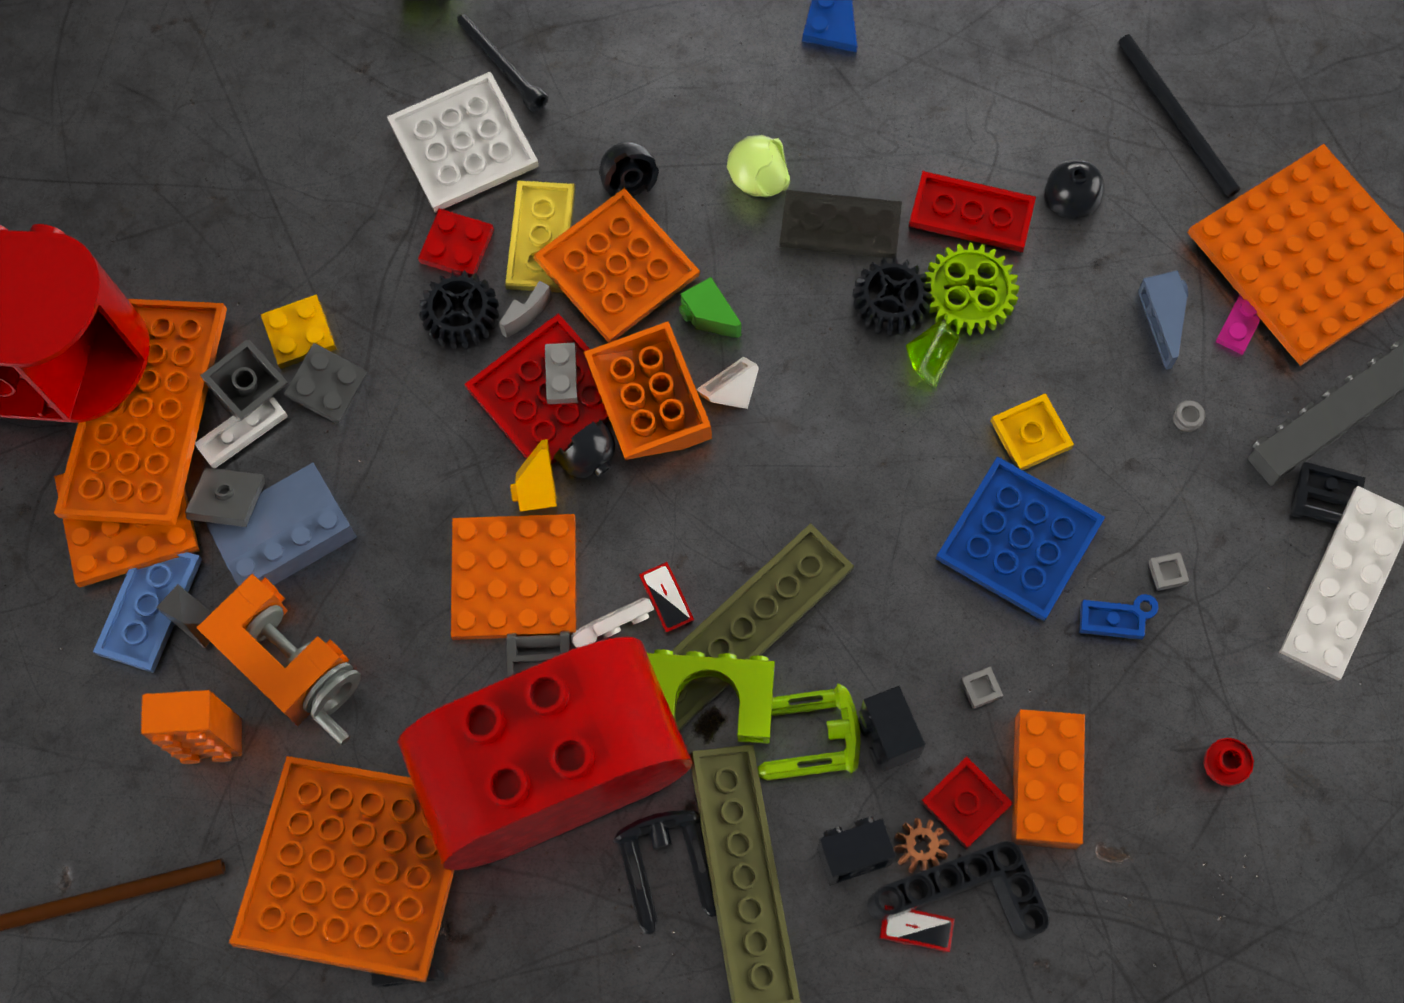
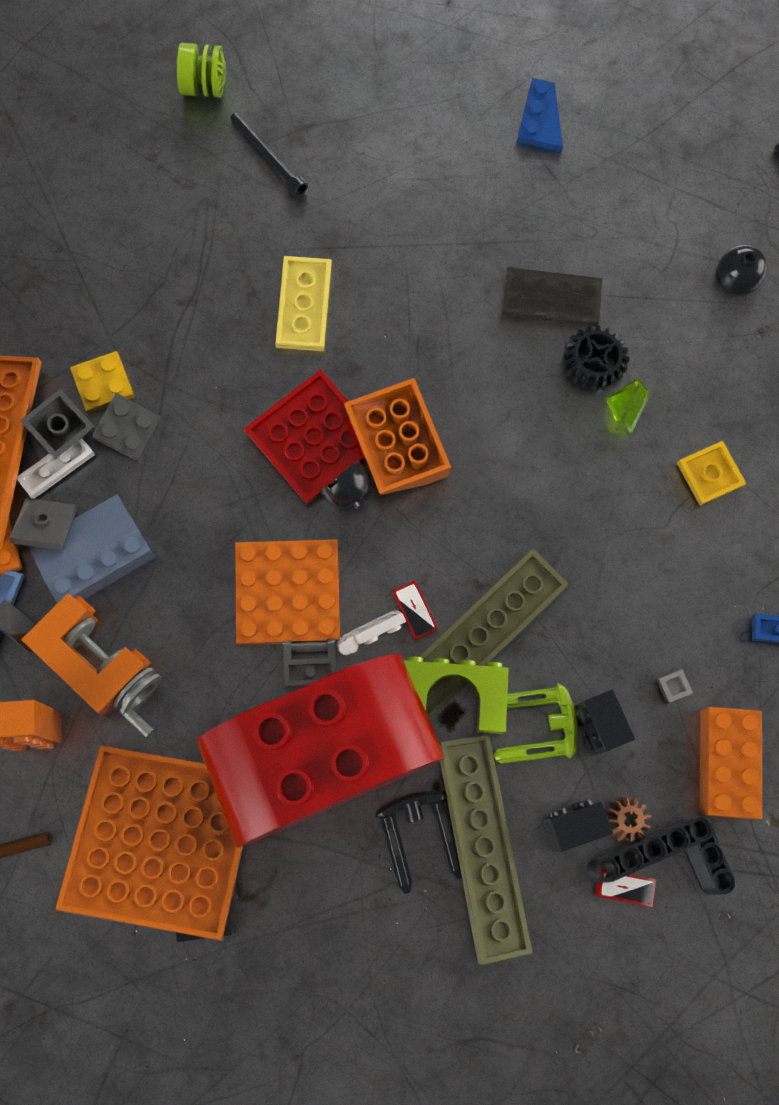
camera: 10 degrees left, 5 degrees up
white plate [387,71,539,213] -> none
red plate [418,208,494,278] -> none
black gear [419,270,499,349] -> none
light grey slope [499,281,552,338] -> none
yellow slope [510,439,557,512] -> none
orange plate [534,188,700,343] -> none
light grey plate [545,343,578,404] -> none
black cylinder [599,142,659,200] -> none
bright green slope [679,277,741,338] -> none
white slope [696,357,759,409] -> none
yellowish green helmet [727,135,790,197] -> none
red plate [909,171,1036,253] -> none
red plate [920,756,1013,850] -> none
lime gear [925,242,1019,336] -> none
blue plate [936,456,1105,622] -> none

